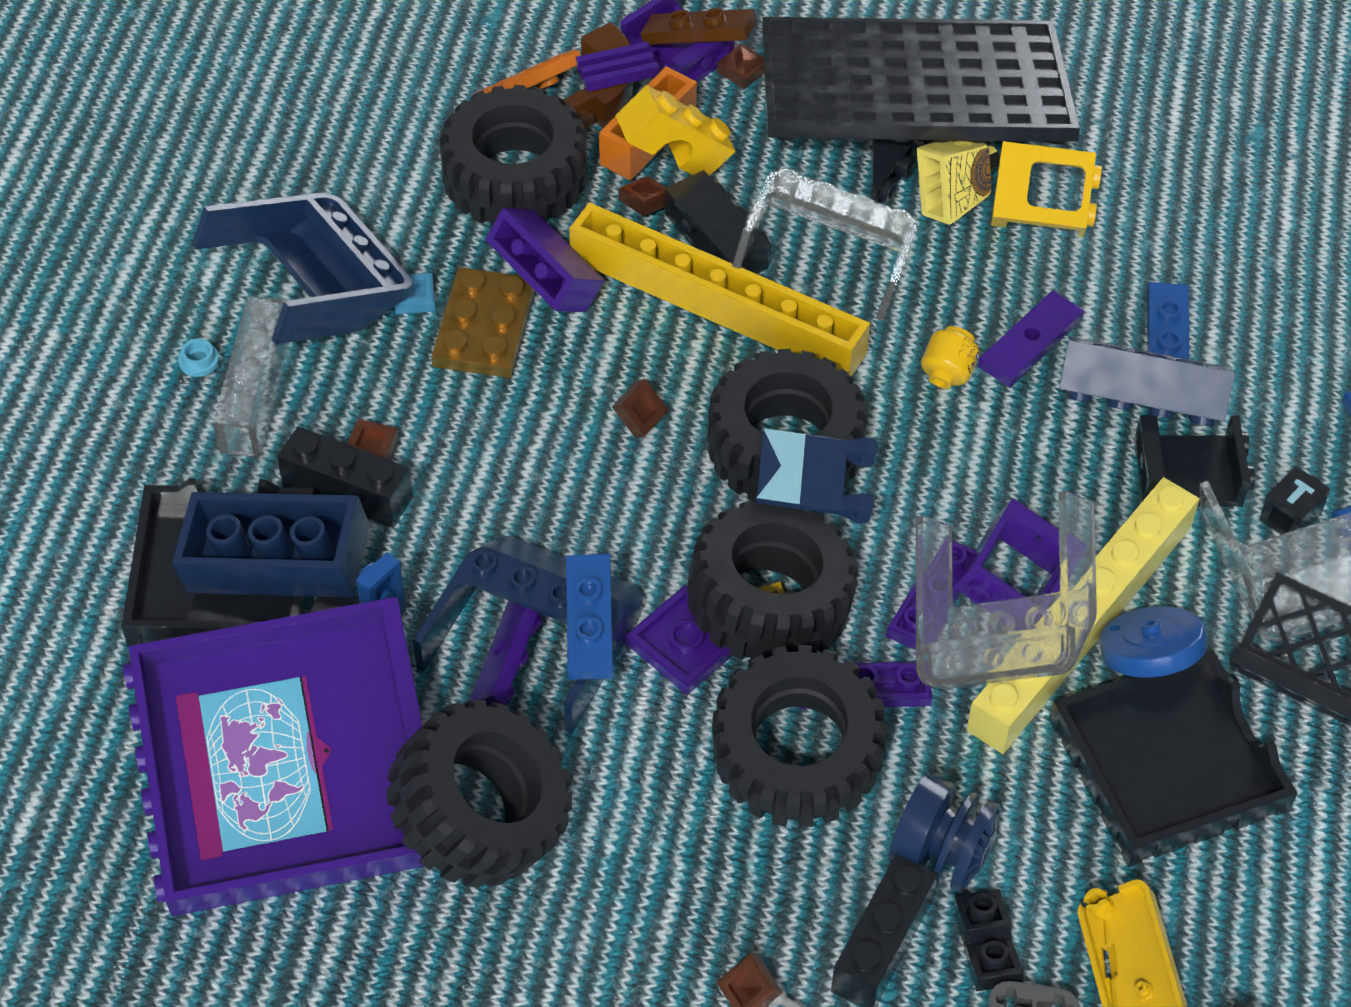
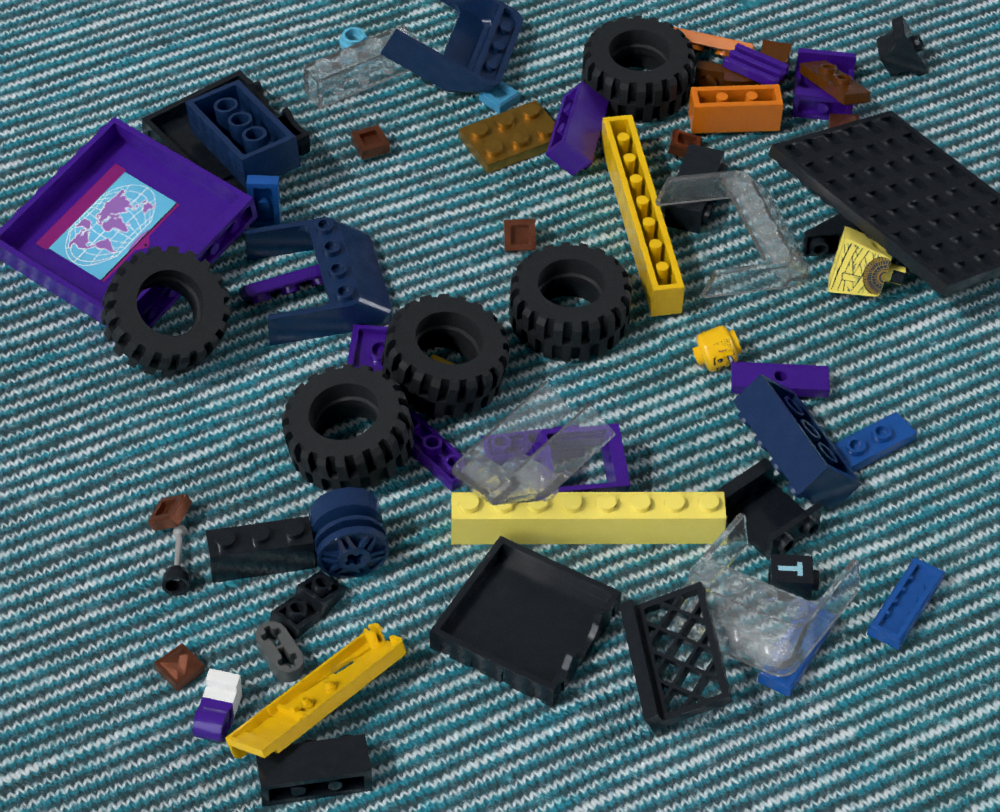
camera: 50 degrees right, 5 degrees down
black brick [277,426,413,529] -> none
blue plate [566,554,613,680] -> none
yellow arch [615,85,736,176] -> none
dark blue flag [755,428,878,524] -> none
yellow window [991,141,1102,237] -> none
blue wheel [1099,606,1207,678] -> none

